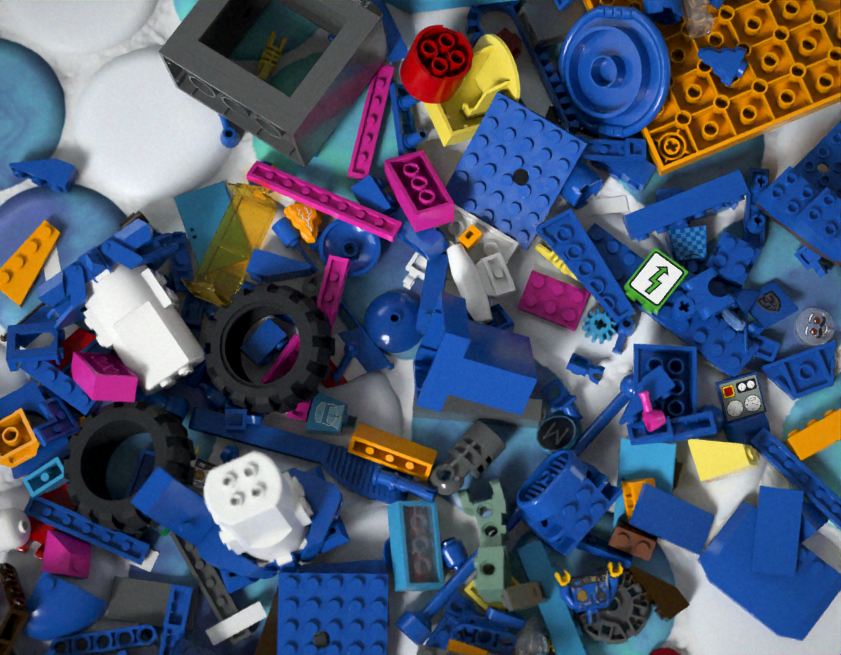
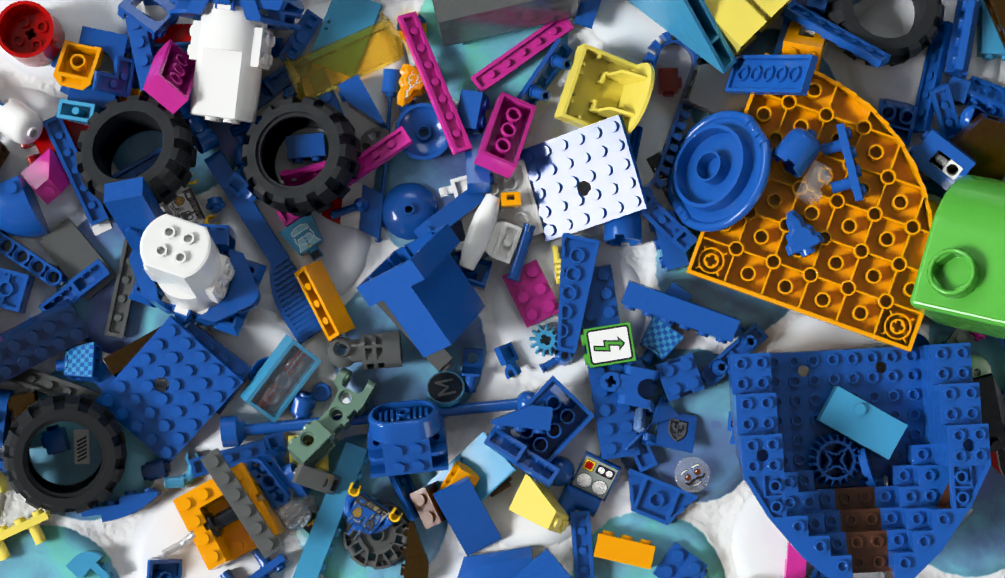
camera: 40 degrees right, 10 degrees up
white sticker [206,601,267,646] -> none
blue pin [372,466,437,503] -> none
red brick [400,25,474,104] -> none
white sticker [570,195,629,217] -> none
dark pink bar [638,390,666,432] -> none
none -> blue tile [312,383,332,402]
none -> blue pin [506,223,536,282]

